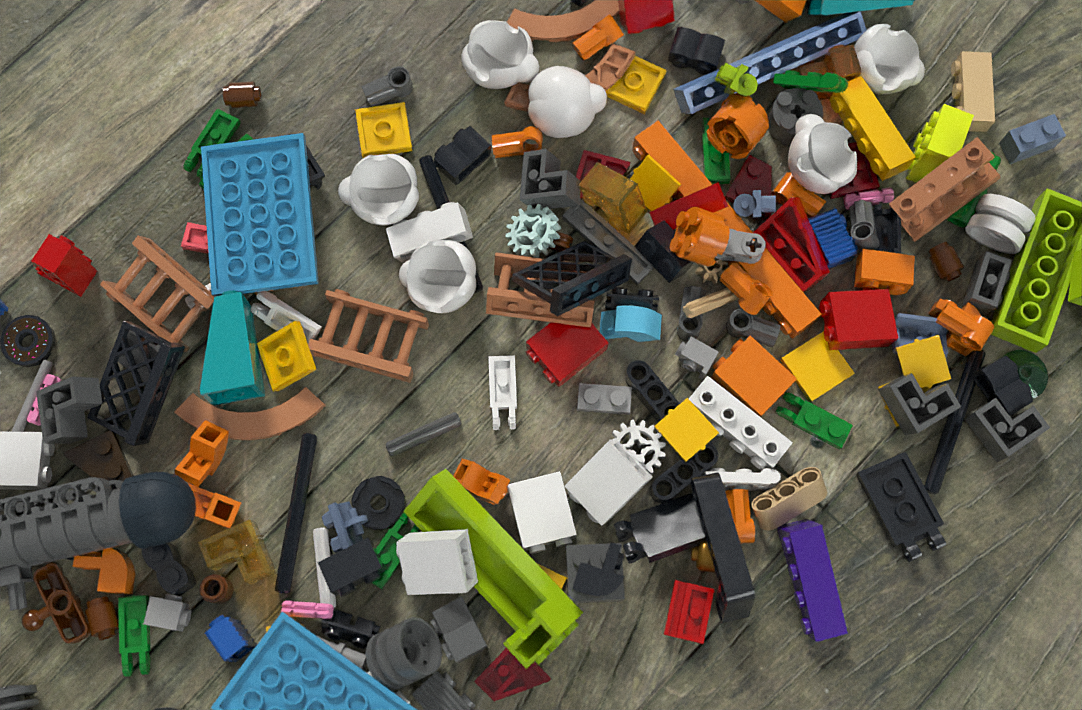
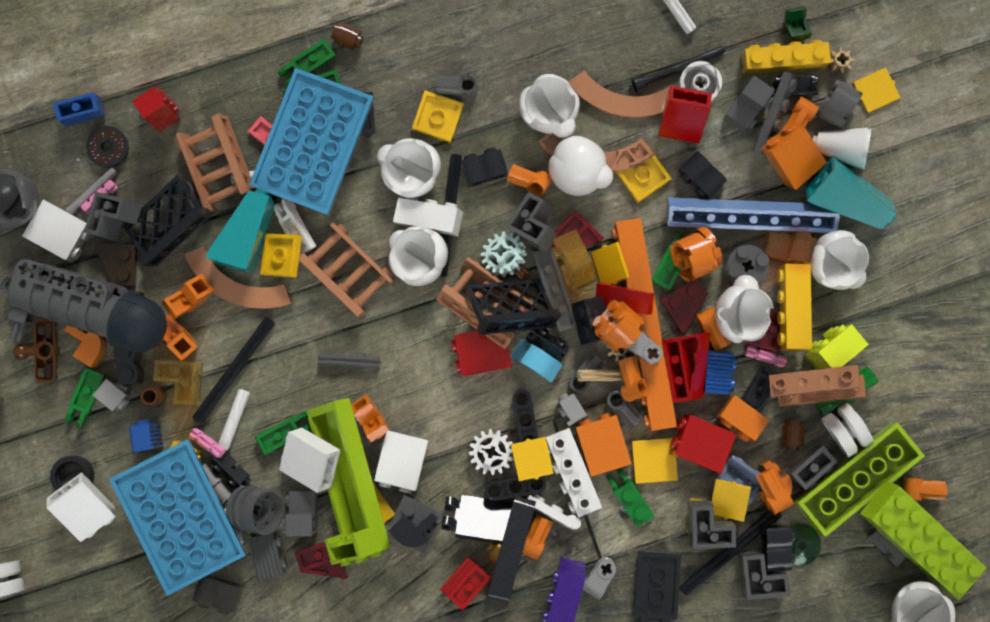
camera: 30 degrees right, 10 degrees up
reddish brown brick [85,596,119,641] -> none
black brick [317,538,386,597] -> none
sand blue hips [322,501,368,552] -> none
black tile [351,476,406,530] -> none
white hinge [489,355,517,430] -> none
white brick [565,438,653,526] -> none
orange piece [572,14,624,61] -> none
light grey plate [577,383,632,415] -> none
lime hips [714,63,758,96] -> none
sand blue hips [733,190,776,219] -> none
tan beam [752,467,827,531] -> none
green hinge [773,70,848,93] -> none
dark grey piece [849,200,879,252] -> none
tan brick [951,52,995,132] -> none
sand blue brick [999,114,1066,164] -> none
none -> light grey piece [583,557,616,600]

